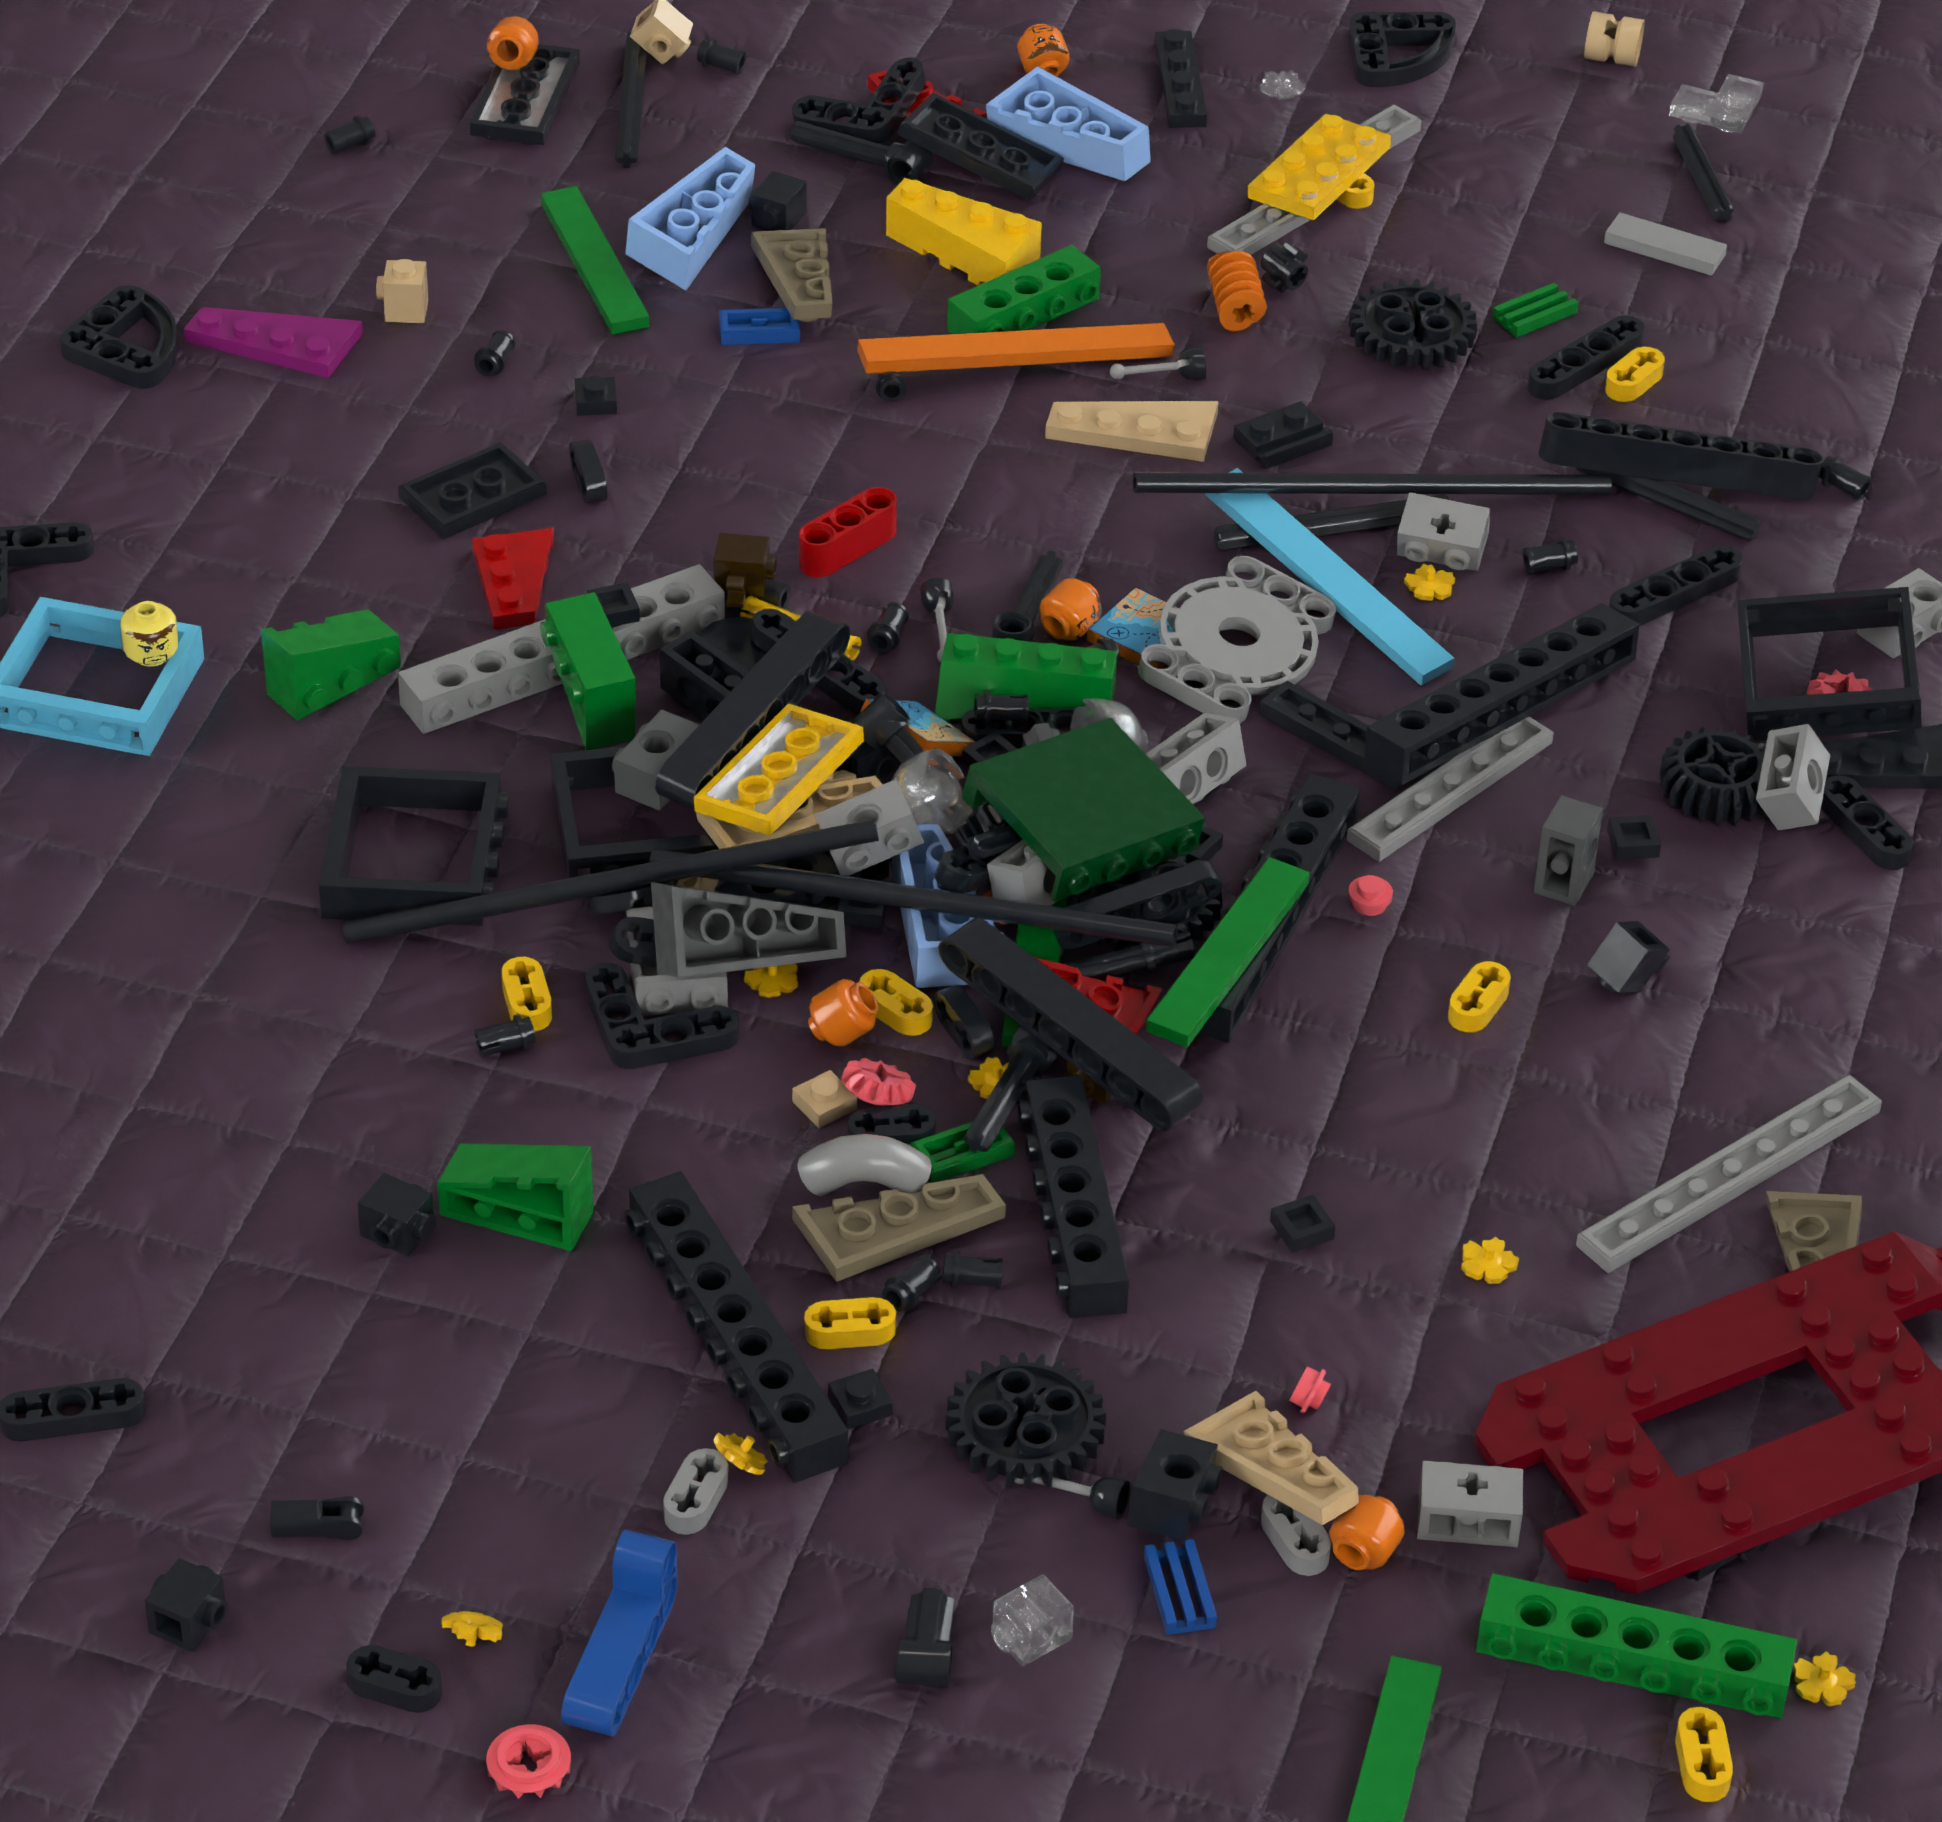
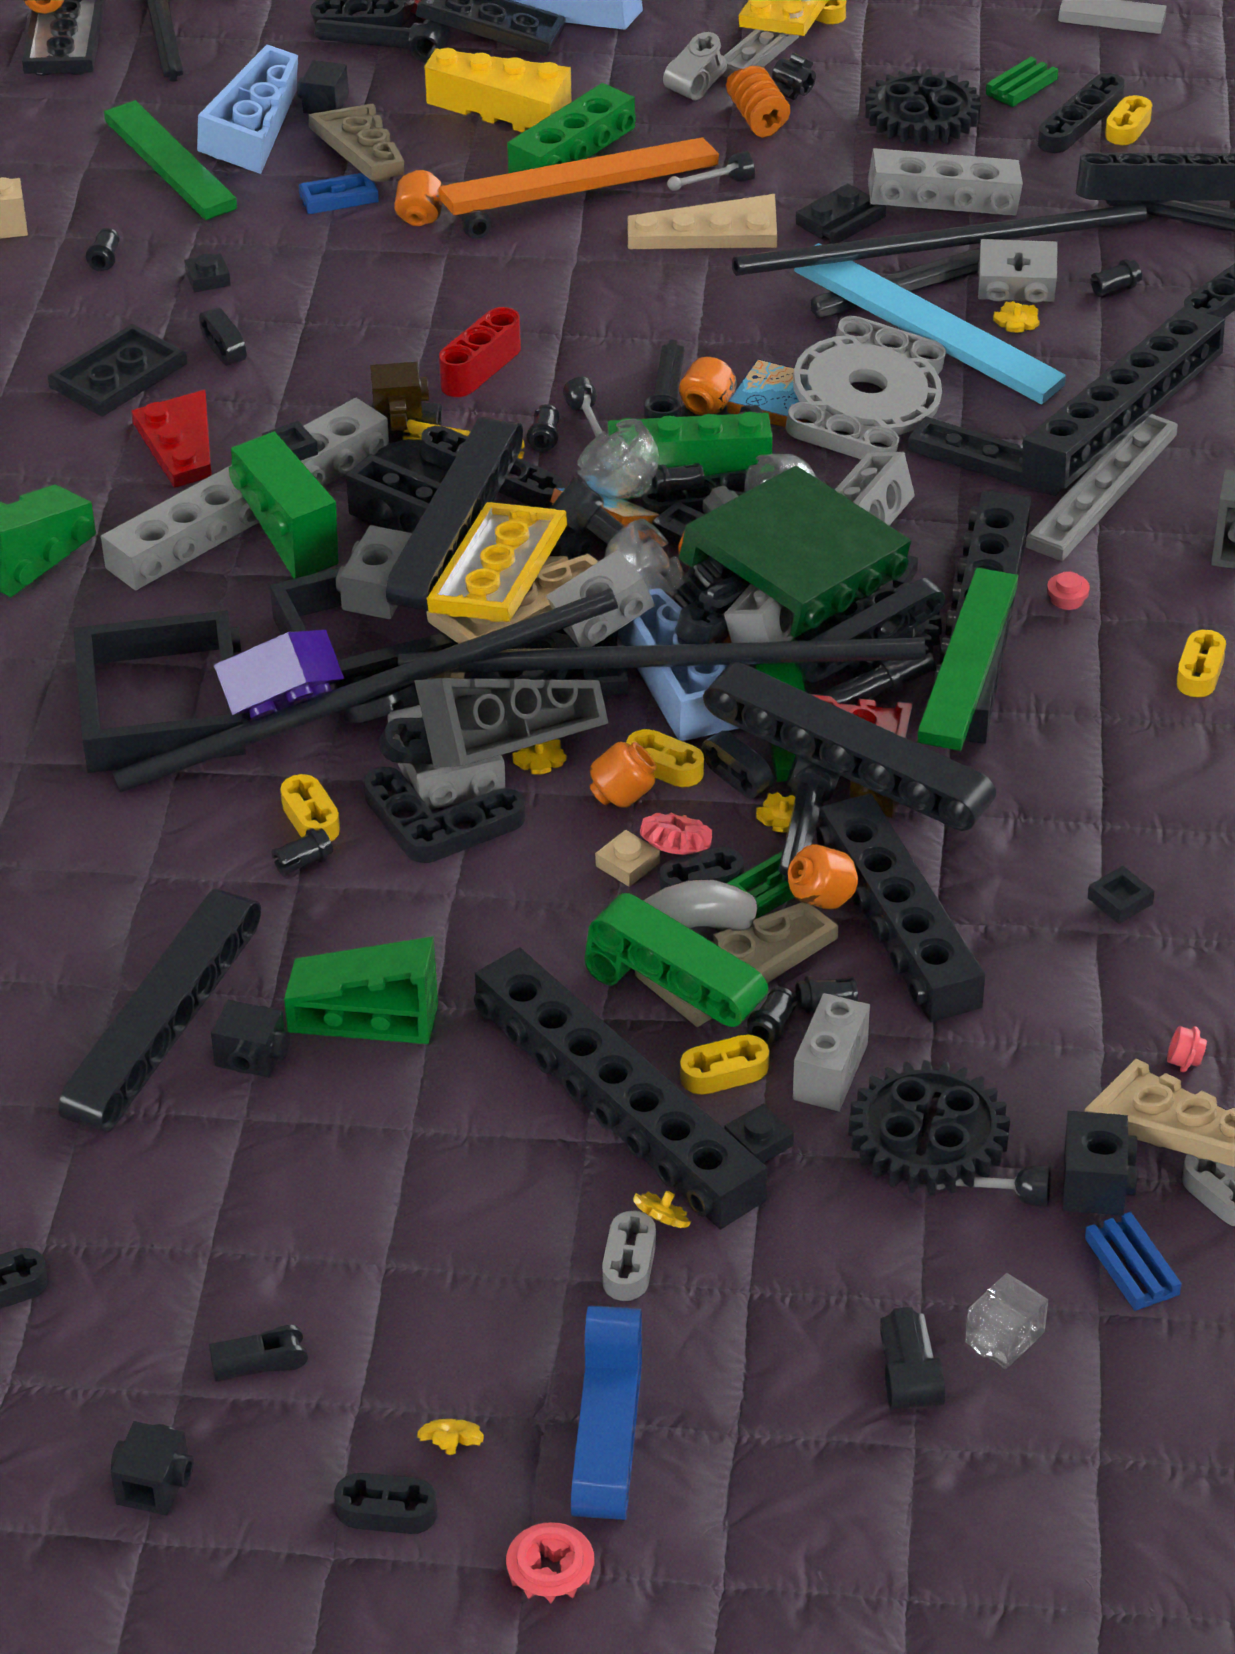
camera: 10 degrees left, 0 degrees up
none -> black beam [58,888,261,1133]
none -> piece [214,630,344,719]
none -> orange head [394,170,443,226]
none -> clear cylinder [577,418,660,500]
none -> green beam [584,893,768,1027]
none -> light grey piece [663,32,727,101]
none -> orange head [788,844,858,910]
none -> light grey brick [793,993,870,1112]
none -> light grey brick [868,148,1023,216]

